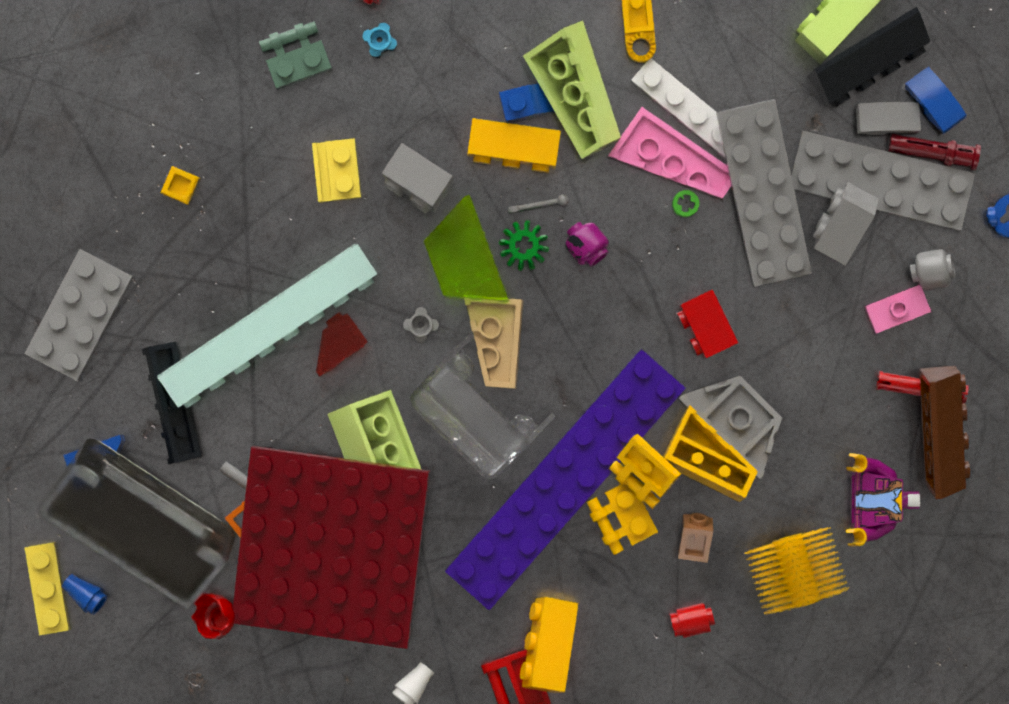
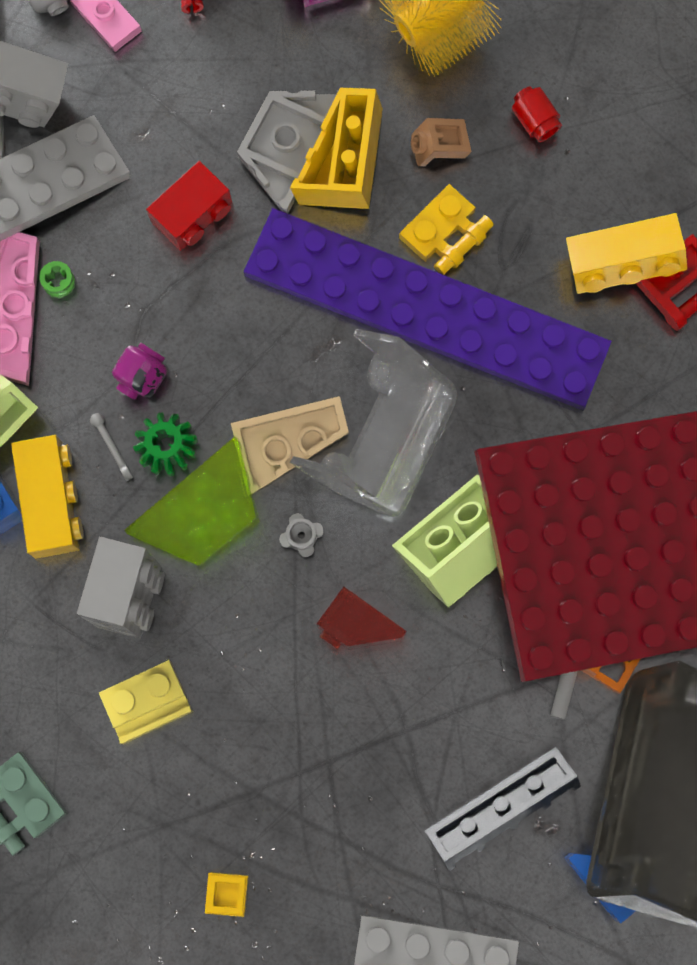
camera: 105 degrees left, 10 degrees down
light aqua brick [157,244,377,408] -> none
yellow plate [609,434,681,509] -> none

